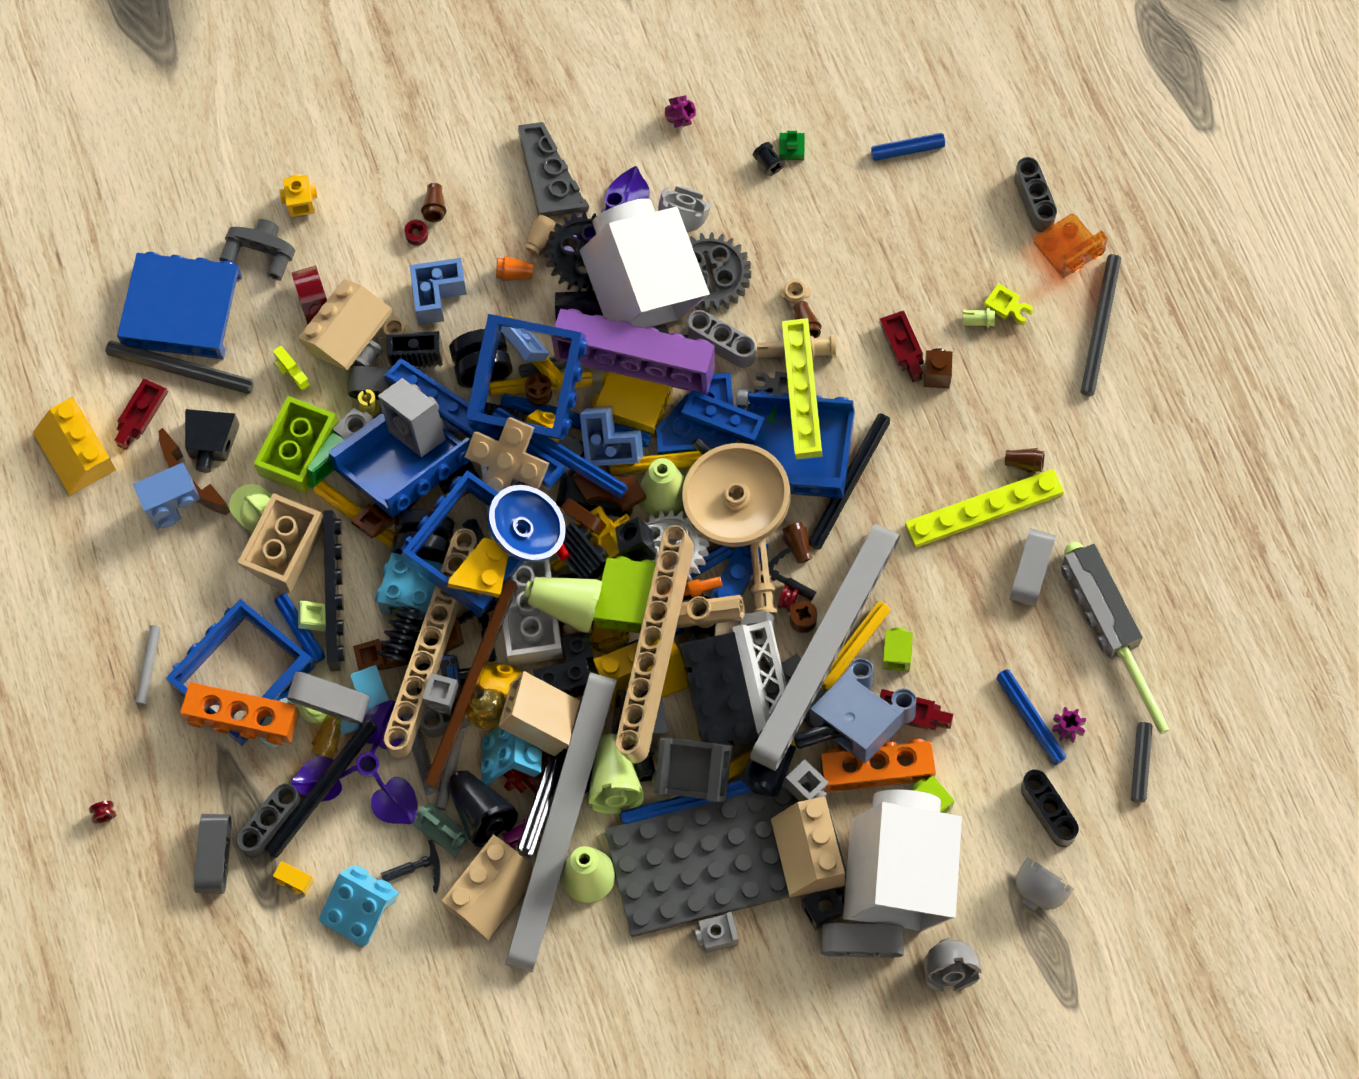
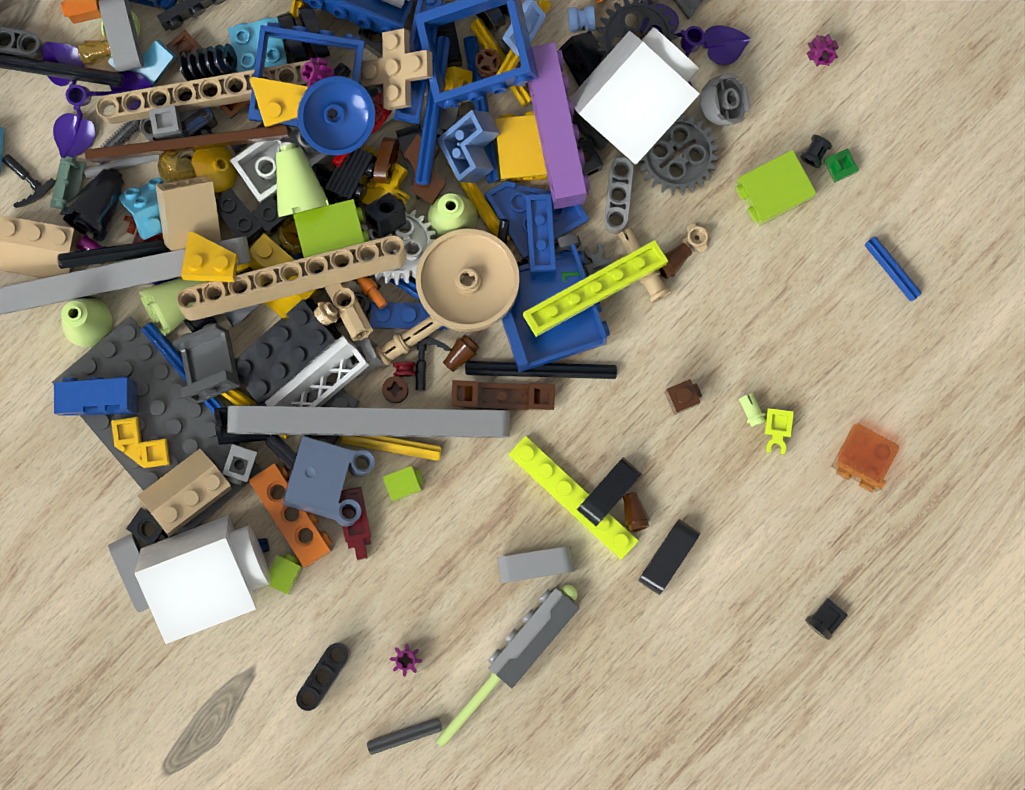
camera: 60 degrees right, 15 degrees up
light grey brick [695,912,739,953] -> none
dark red hinge [879,310,924,383] -> none
light grey cylinder [924,938,982,992] -> none
blue axle [997,669,1066,765] -> none
dark grey beam [1014,157,1057,233] -> none
light grey cylinder [1016,857,1074,911] -> none
dark grey axle [1080,254,1121,396] -> none
none -> blue wedge [54,376,137,416]
none -> yellow tile [111,417,171,468]
none -> yellow wing [181,232,238,282]
none -> magenta gear [301,57,334,88]
none -> tan plate [314,302,338,326]
none -> reddish brown slope [451,380,555,410]
none -> light blue wheel [568,5,595,33]
none -> black beam [576,457,642,527]
none -> black beam [638,519,701,595]
none -> lime brick [735,149,817,227]
none -> black tile [805,598,848,640]

